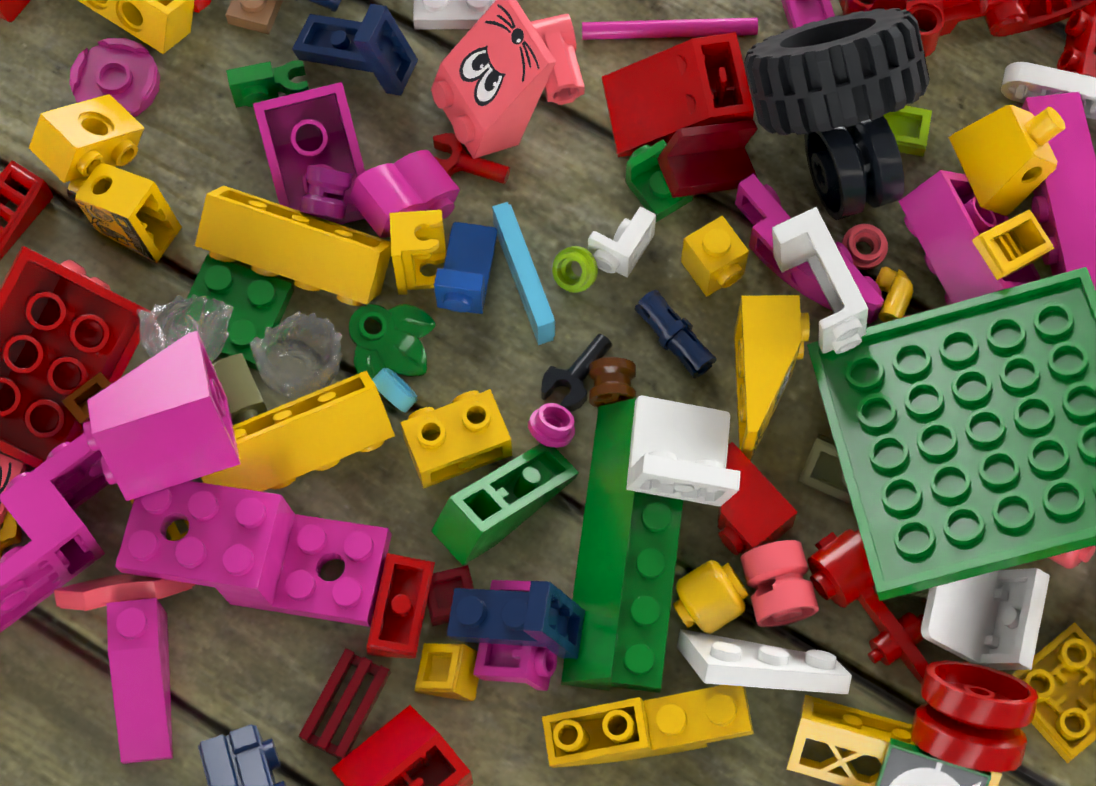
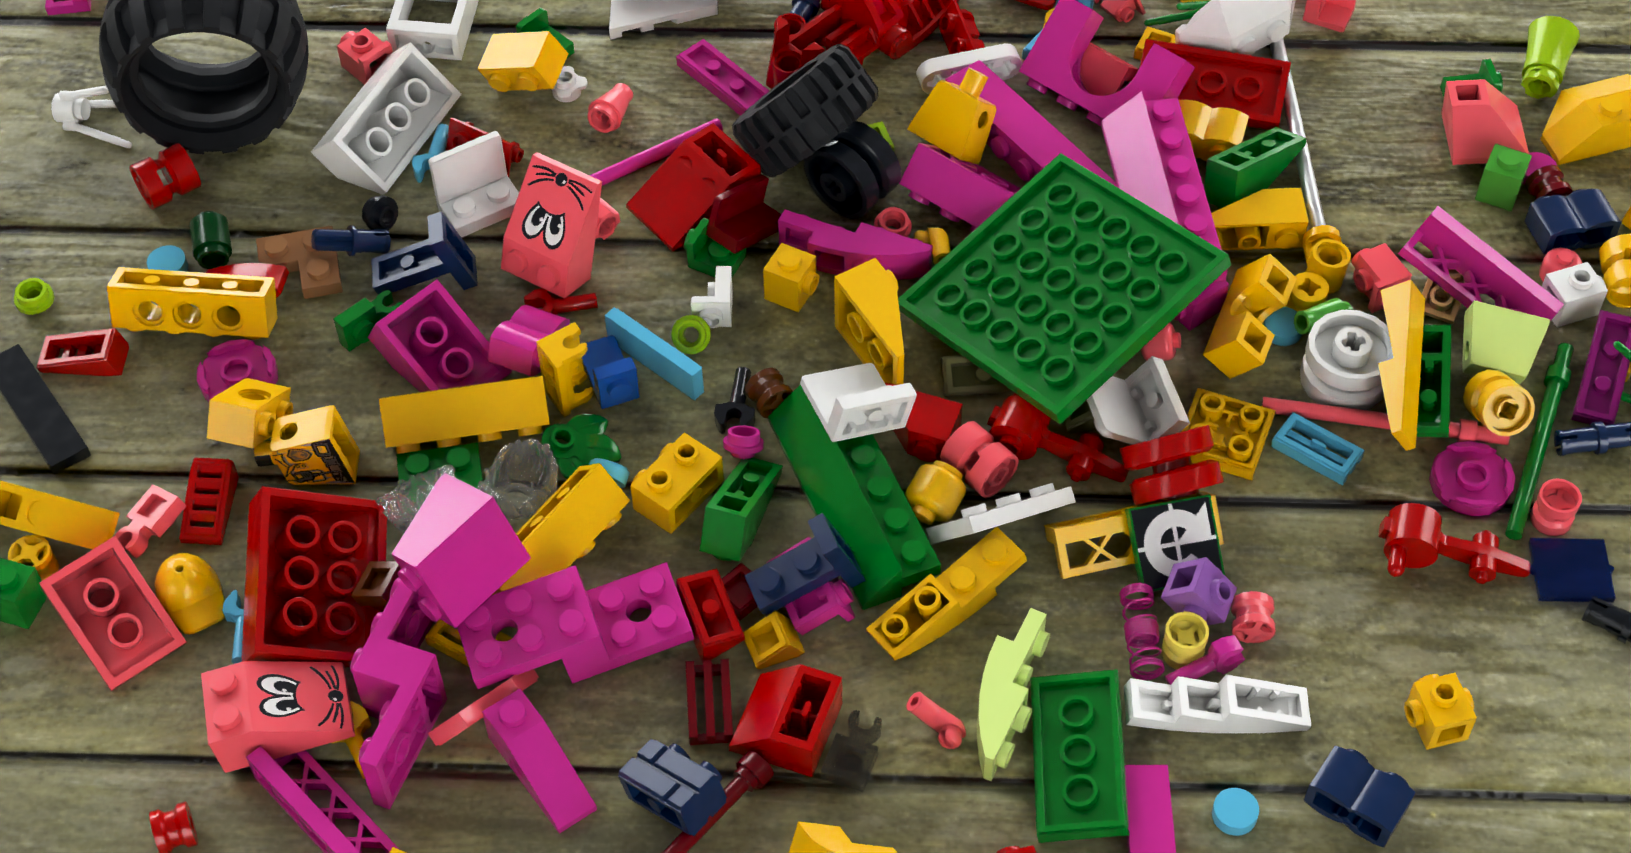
camera: 30 degrees left, 15 degrees down
magenta wheel [299,165,353,219] -> none
dark blue pin [635,290,717,378] -> none
white panel [772,207,868,354] -> none
yellow slope [972,210,1054,280] -> none

